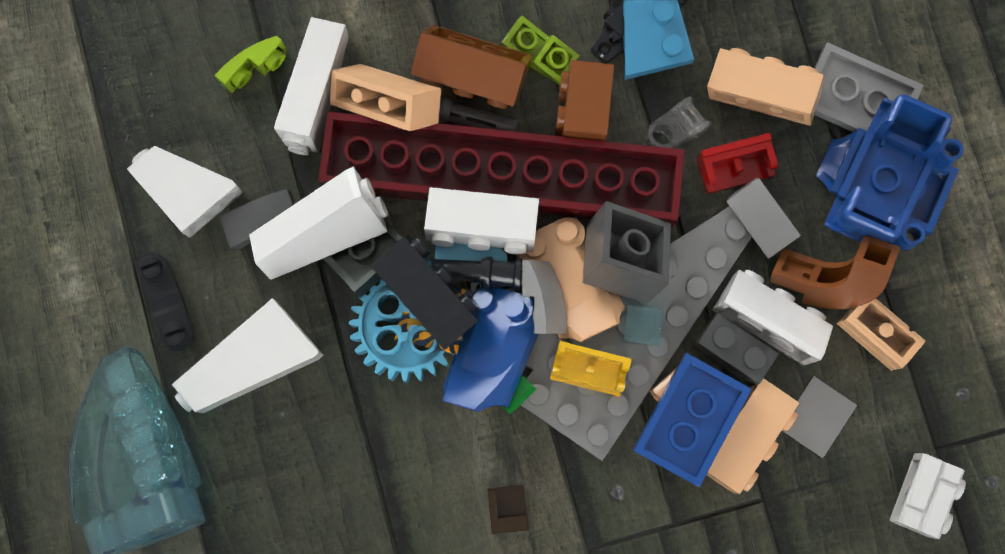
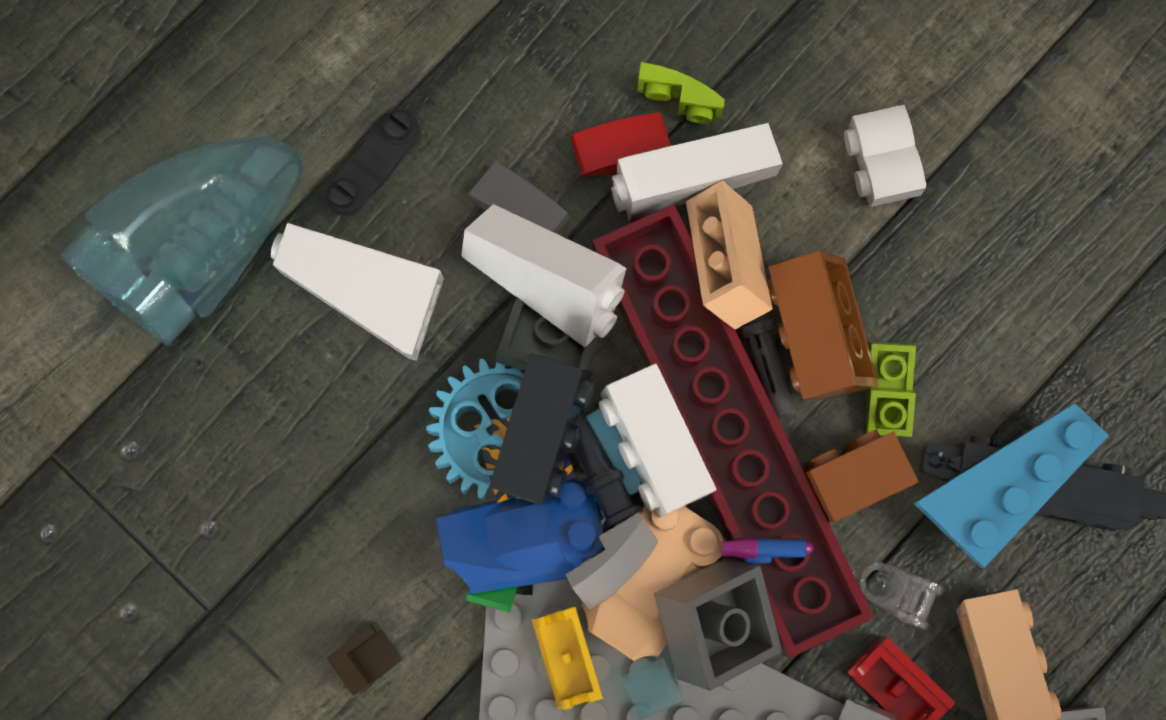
camera: 60 degrees right, 0 degrees up
white slope [127,146,243,238] -> none
none -> red slope [570,112,671,177]
none -> piece [721,538,814,563]

